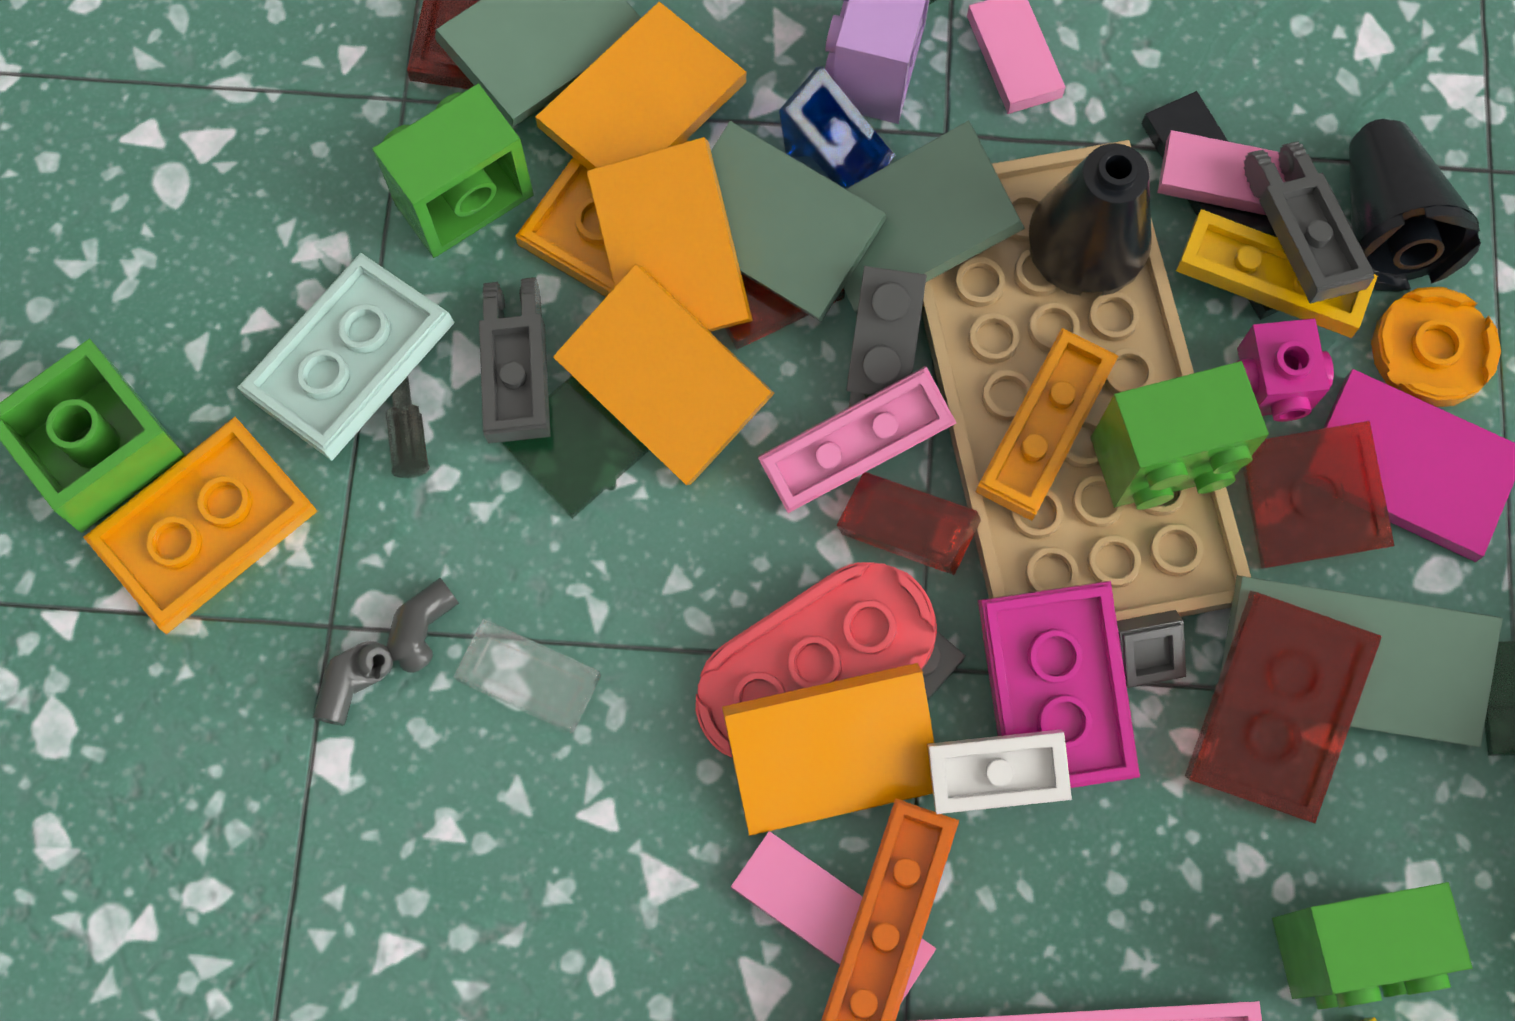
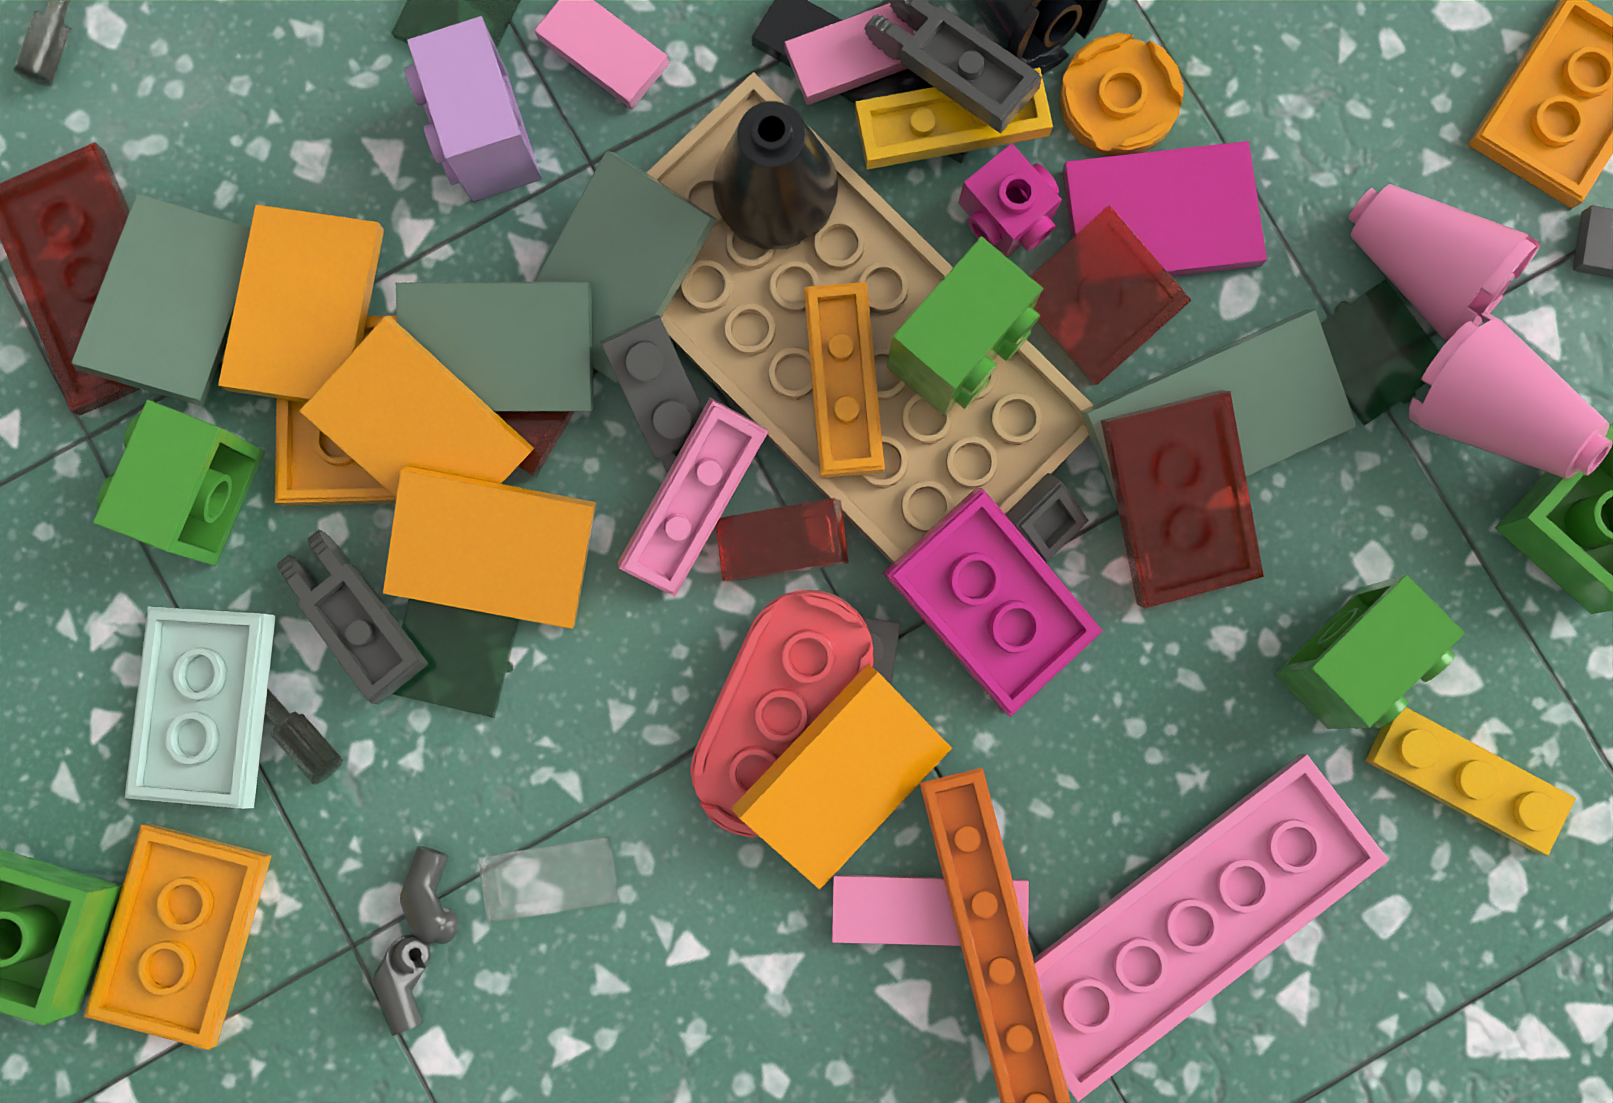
camera: 30 degrees left, 10 degrees up
clear blue slope [779,66,895,189] -> none
white plate [927,729,1072,814] -> none

